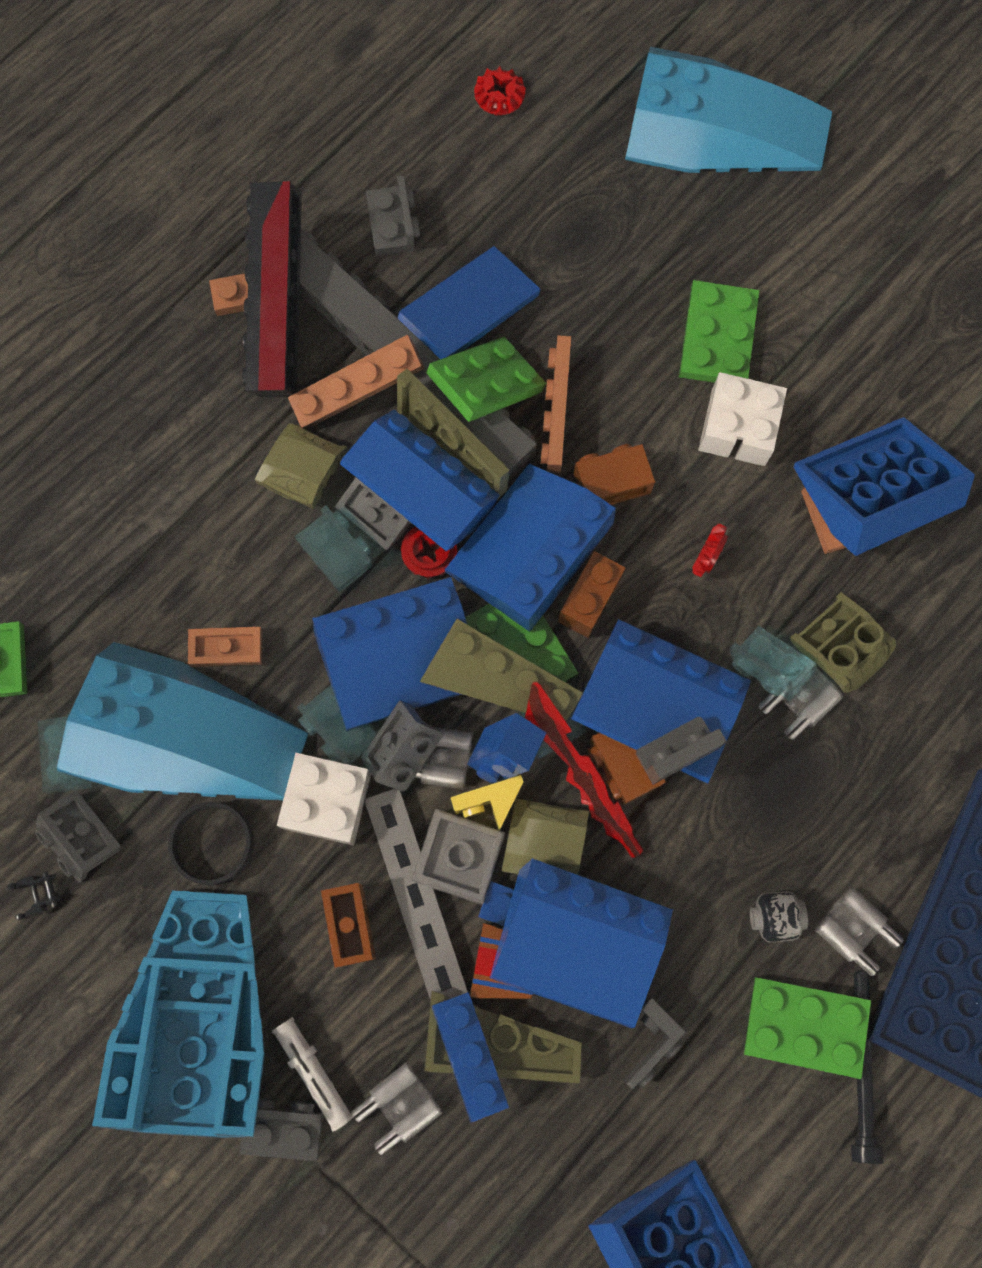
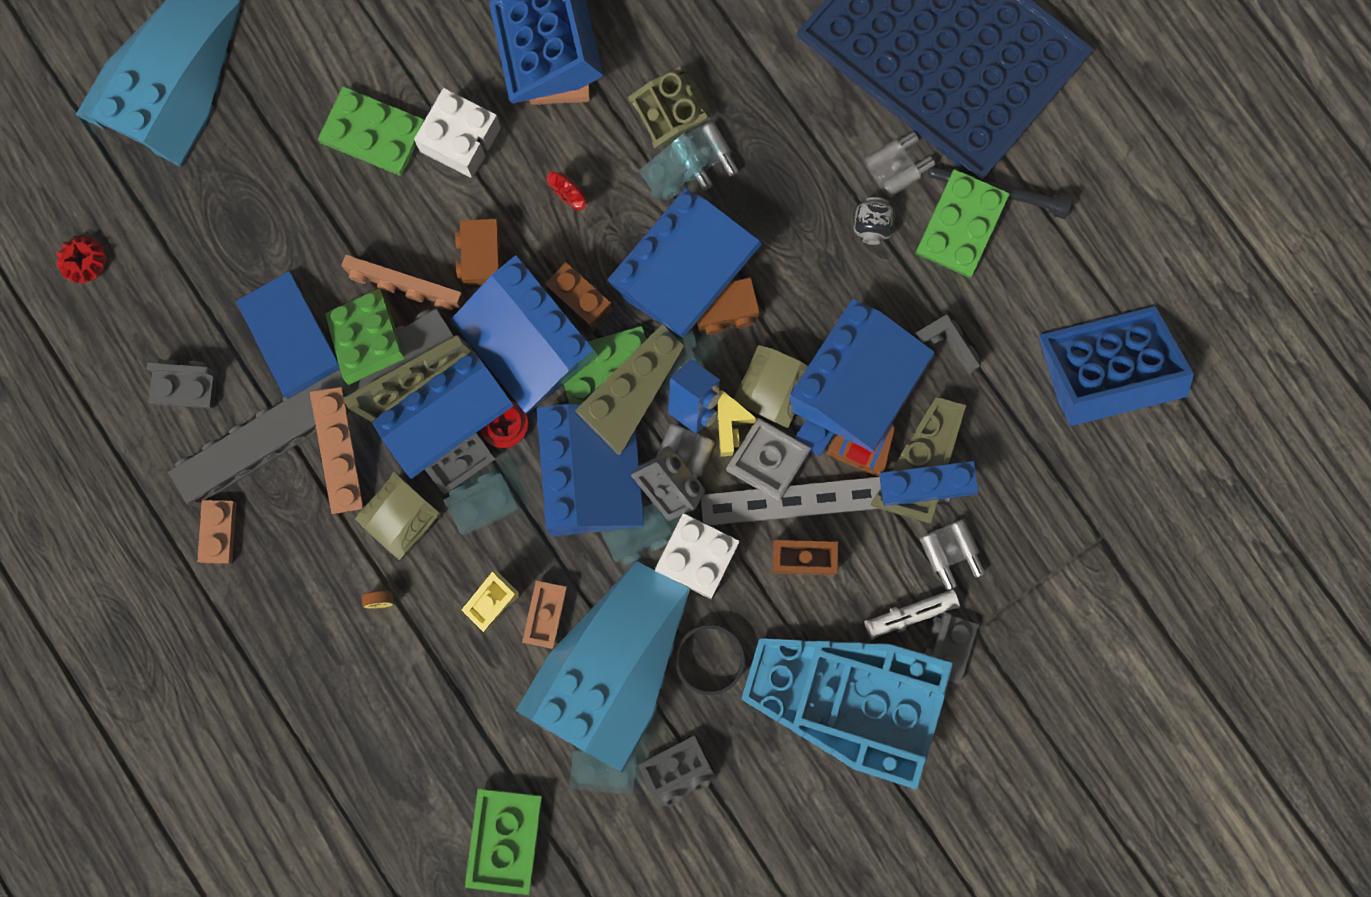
camera: 75 degrees left, 5 degrees up
black piece [7,872,63,921] -> none
brick [242,181,302,397] -> none
red sword [525,682,643,858] -> none
dark grey bracket [636,717,727,785] -> none
none -> dark orange tile [362,590,394,609]
none -> light yellow slope [462,570,519,632]

